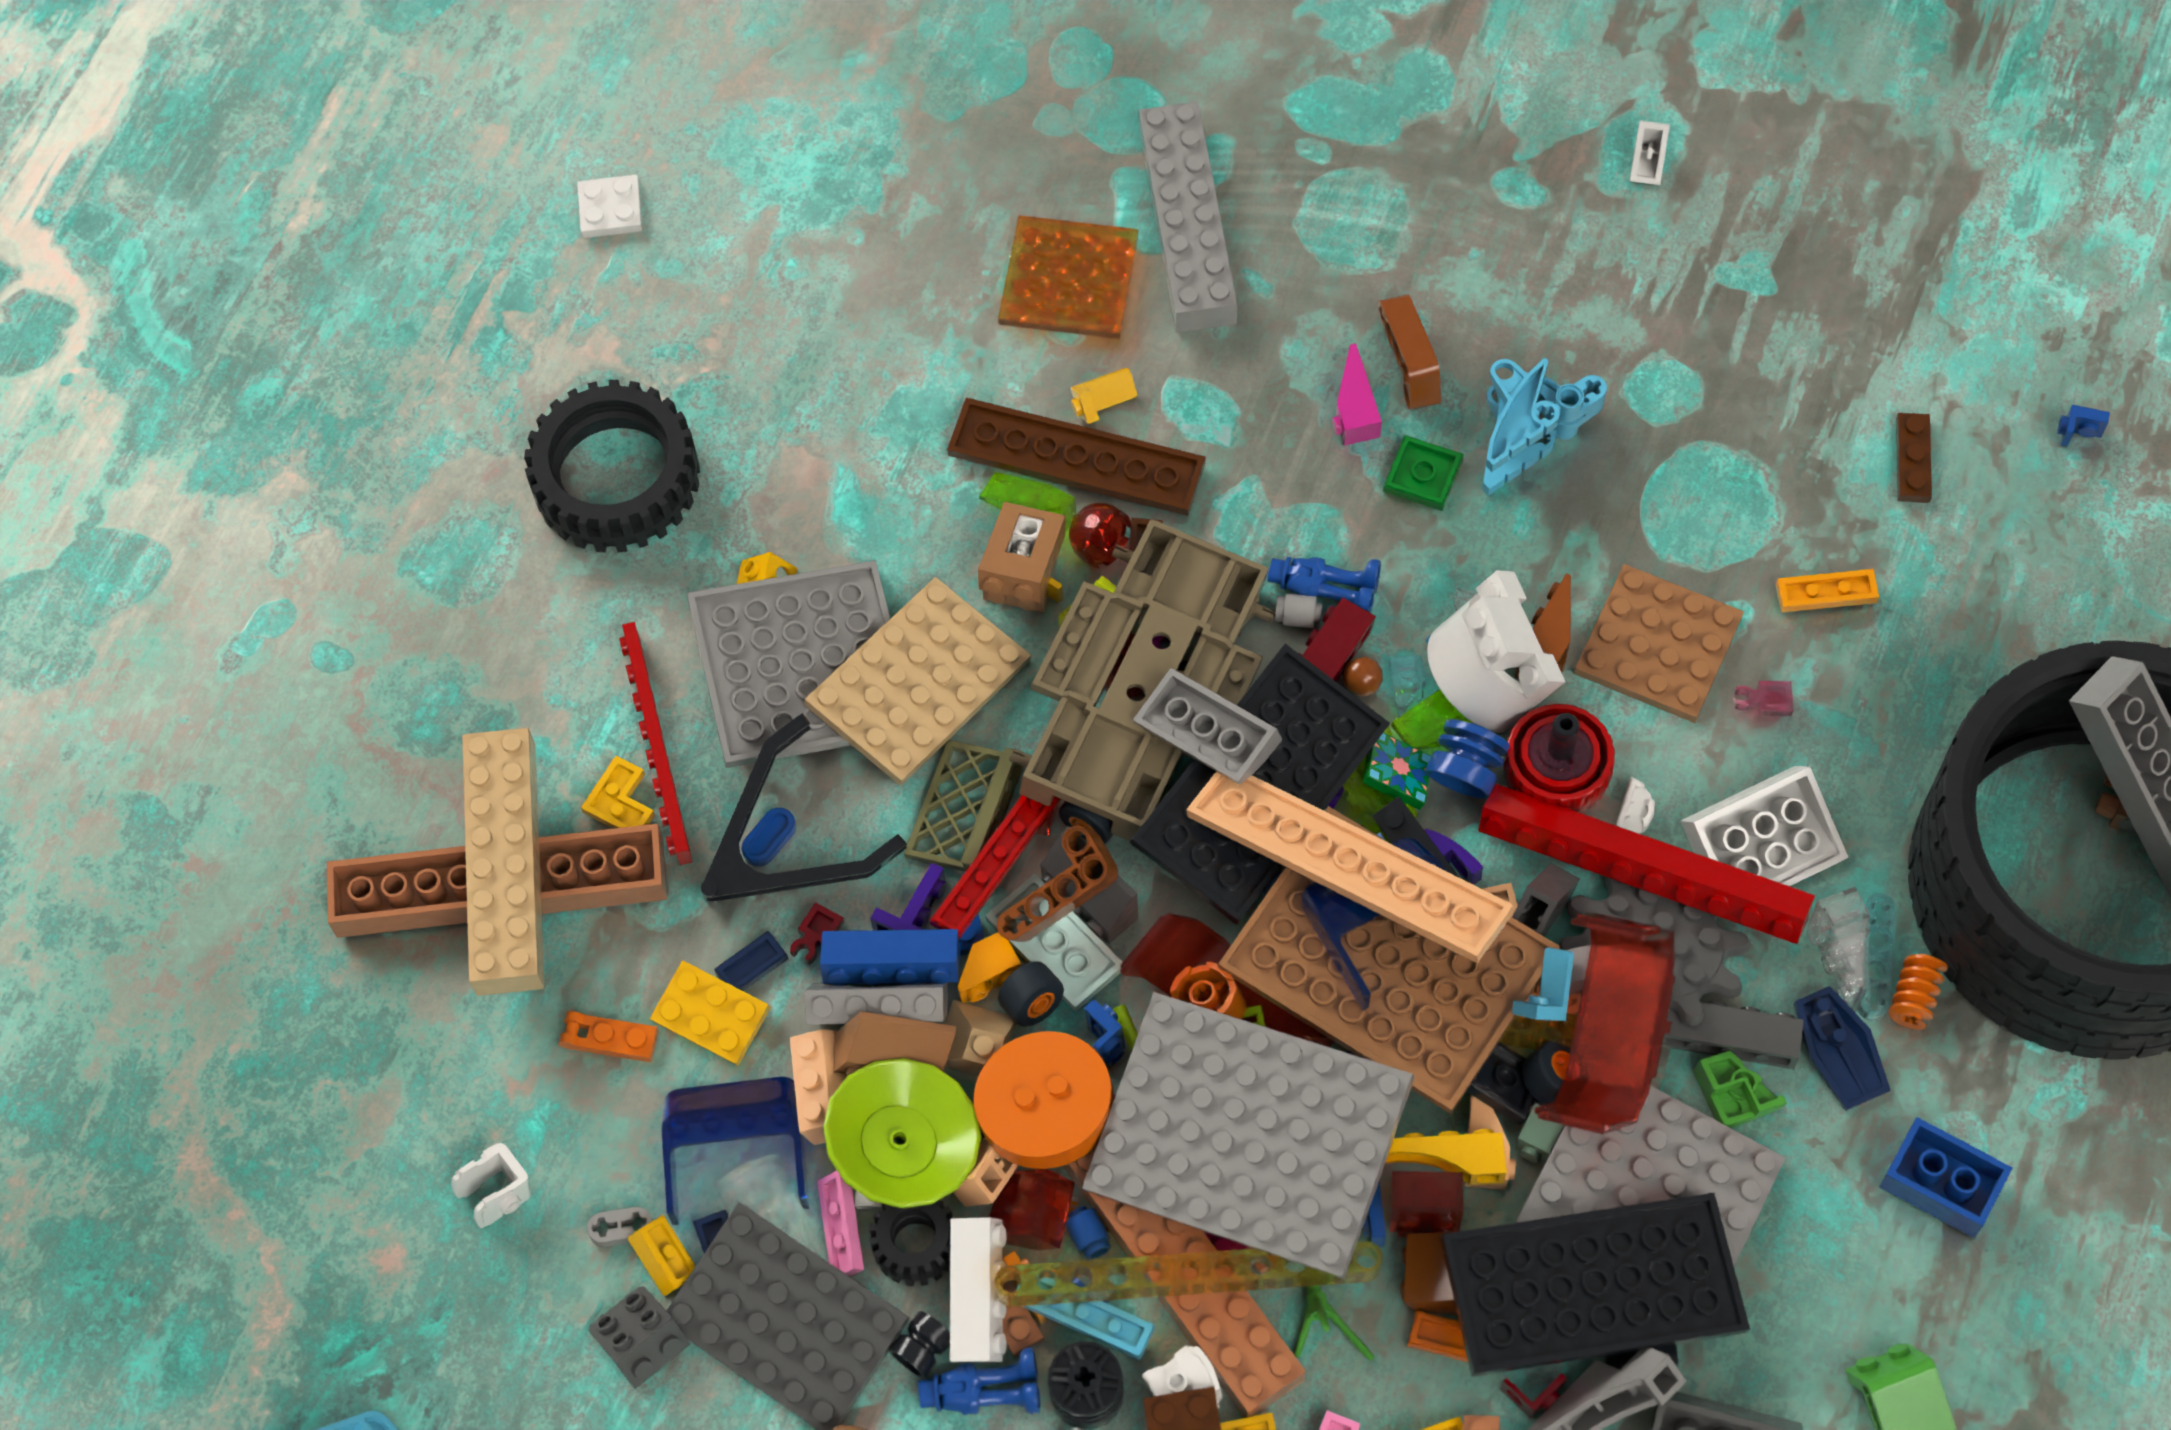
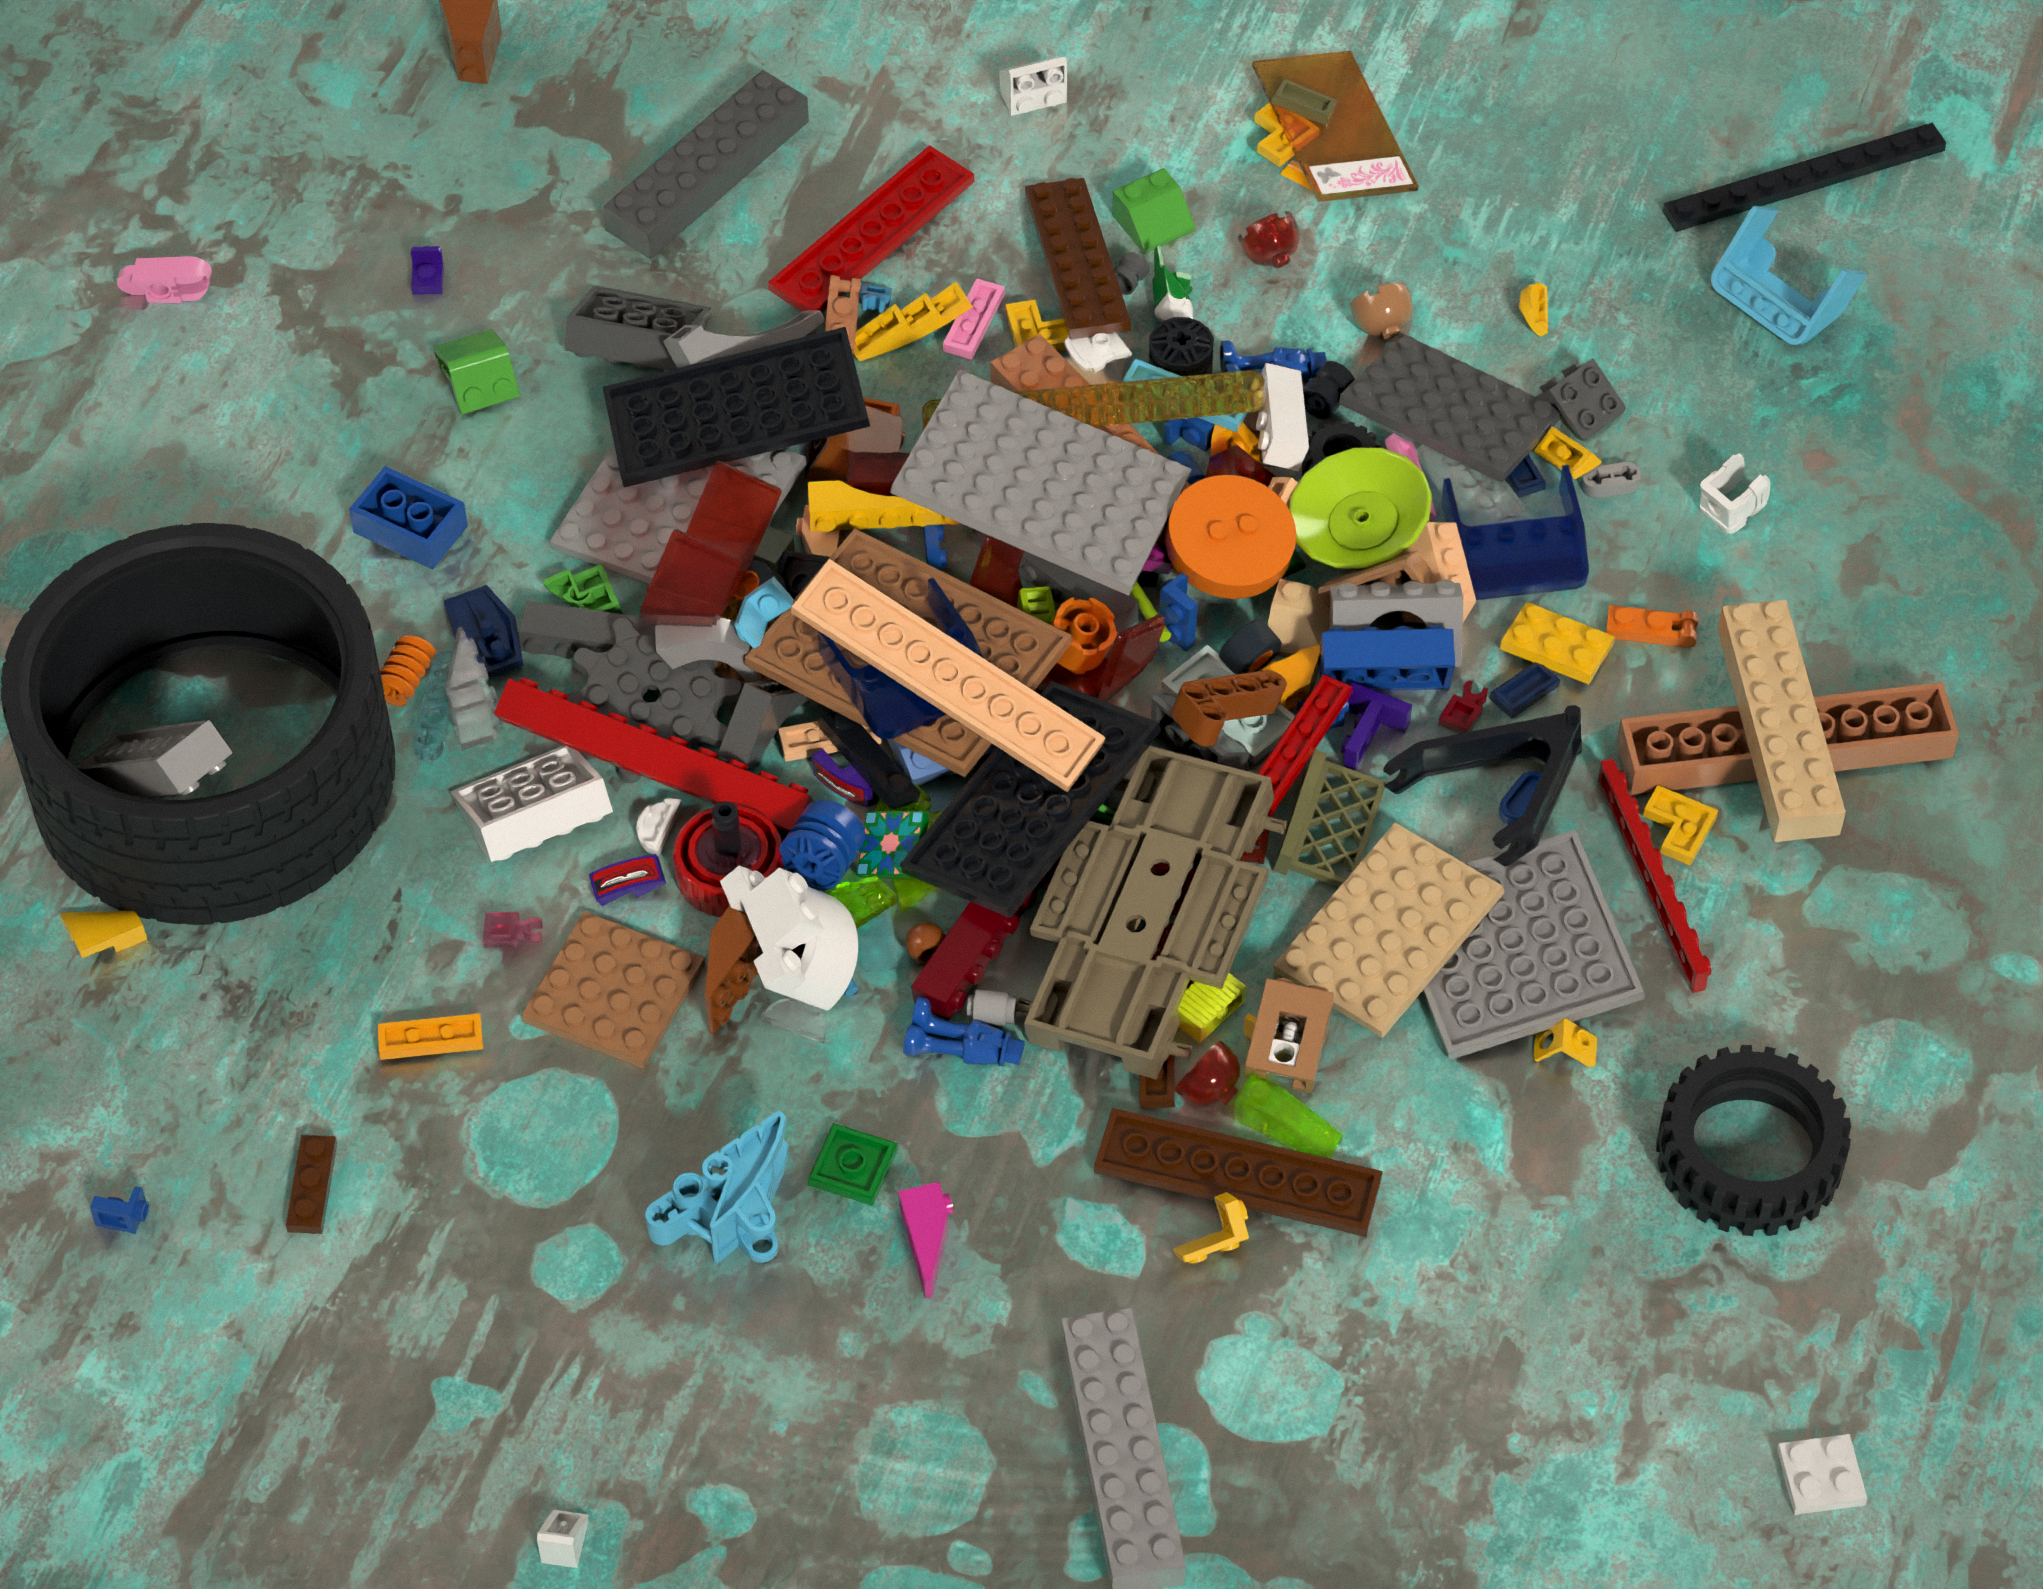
camera: 175 degrees right, 10 degrees down
clear orange plate [998,215,1139,339] -> none
light grey slope [1133,668,1282,785] -> none
dark orange beam [1378,294,1441,410] -> none
none -> slope [589,854,666,906]

